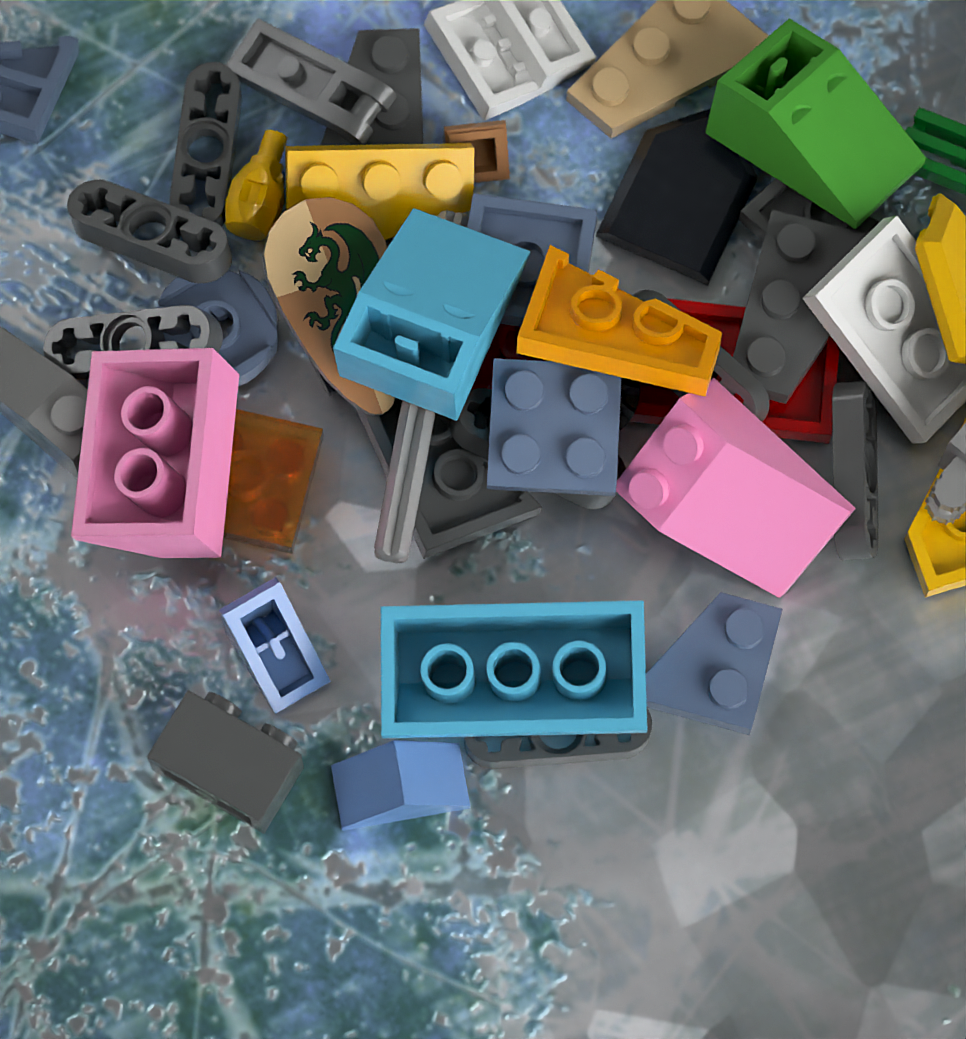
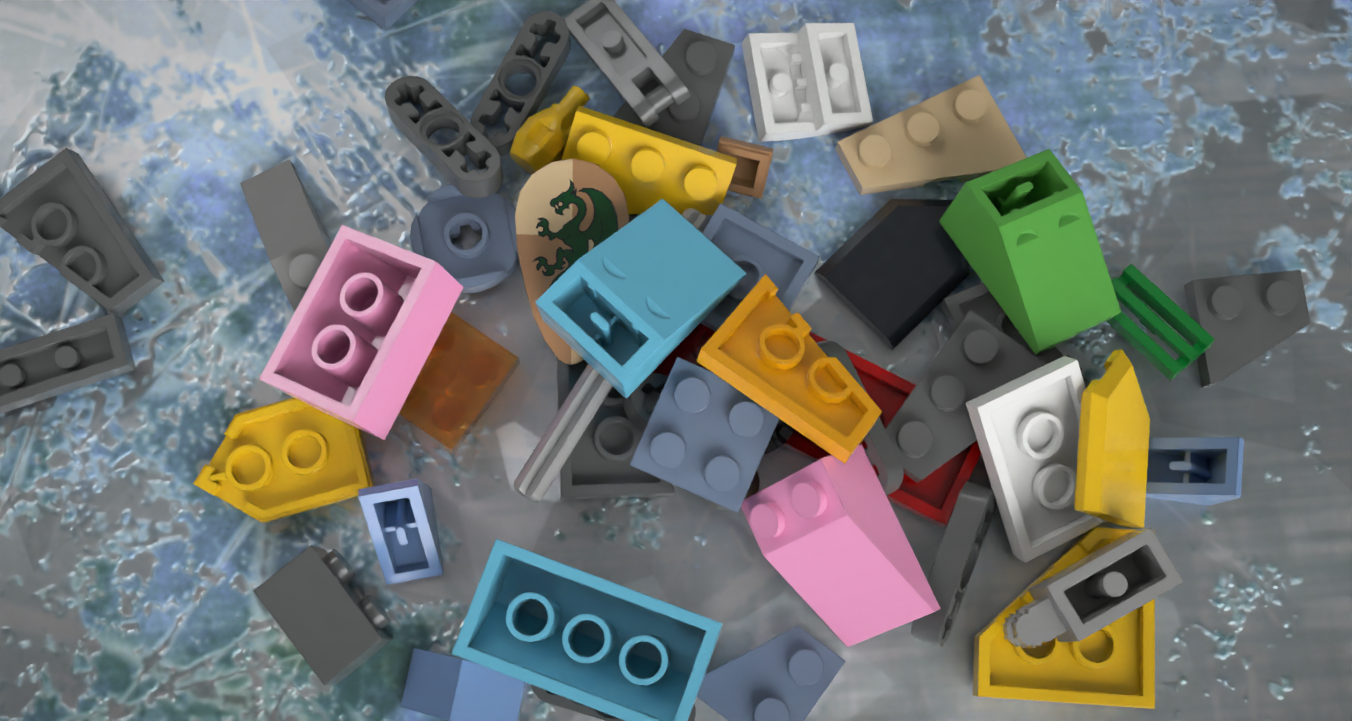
camera: 20 degrees right, 5 degrees up
dark grey beam [43,305,223,380] -> none
none -> yellow tile [193,397,375,523]

